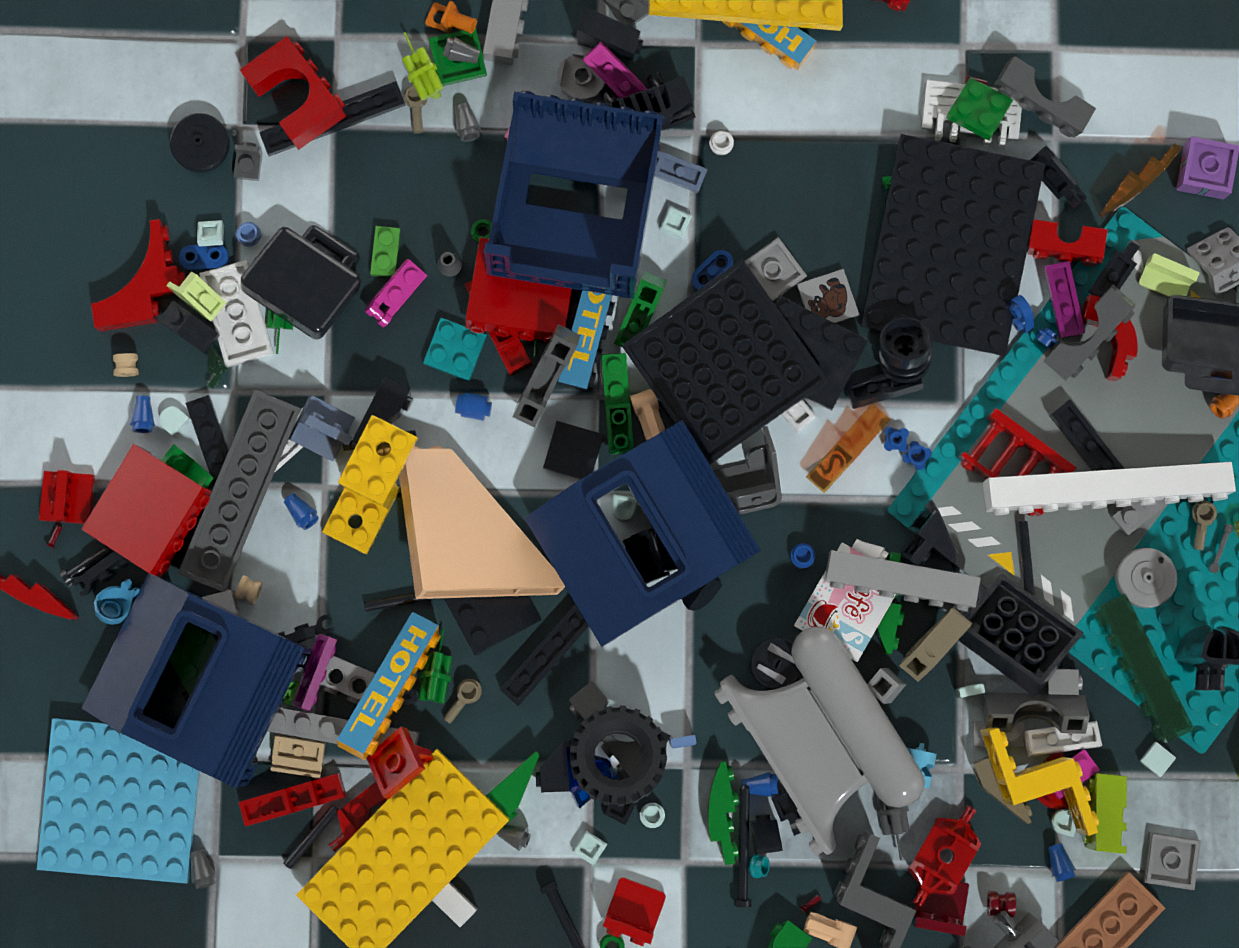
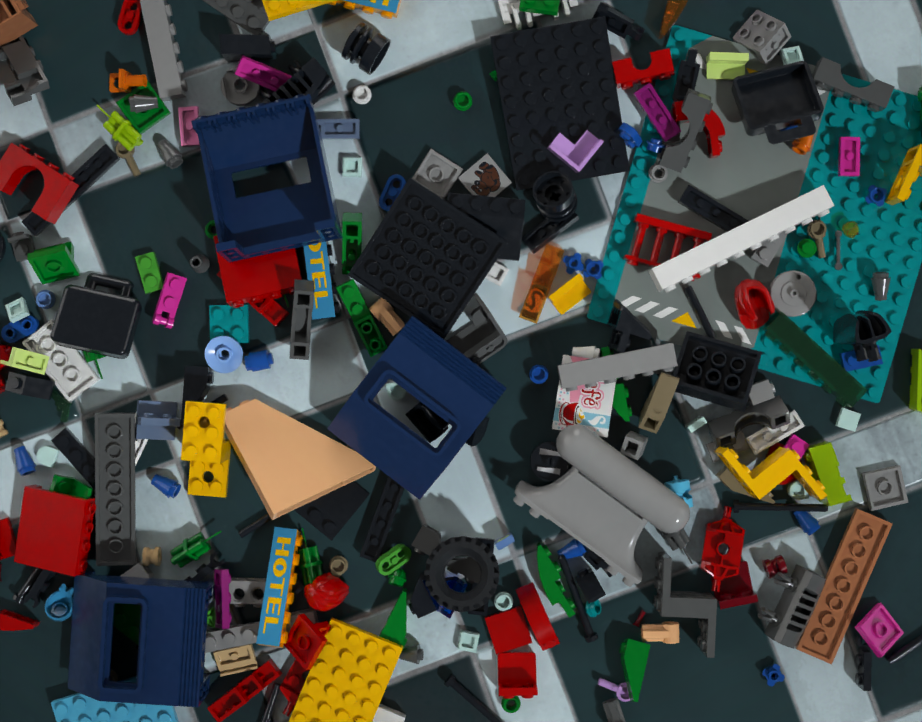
camera: 15 degrees left, 5 degrees up
black tile [543,421,604,479] -> none
none -> green bracket [27,242,80,284]
none -> green piece [170,530,222,568]
none -> bright pink plate [178,106,200,147]
none -> light blue dish [205,336,243,373]
none -> red hair [304,572,349,611]
none -> black wheel [341,22,391,75]
none -> bright green plate [375,544,411,576]
none -> green plate [388,568,407,587]
none -> green plate [453,92,472,111]
none -> red tile [485,605,533,654]
none -> red arch [516,582,560,651]
none -> lavender panel [547,130,604,173]
none -> yellow panel [548,273,591,315]
none -> light grey plate [648,163,668,183]
none -> black bar [733,499,828,513]
none -> red hair [734,279,775,329]
none -> green plate [797,239,817,258]
none -> blue plate [839,345,883,372]

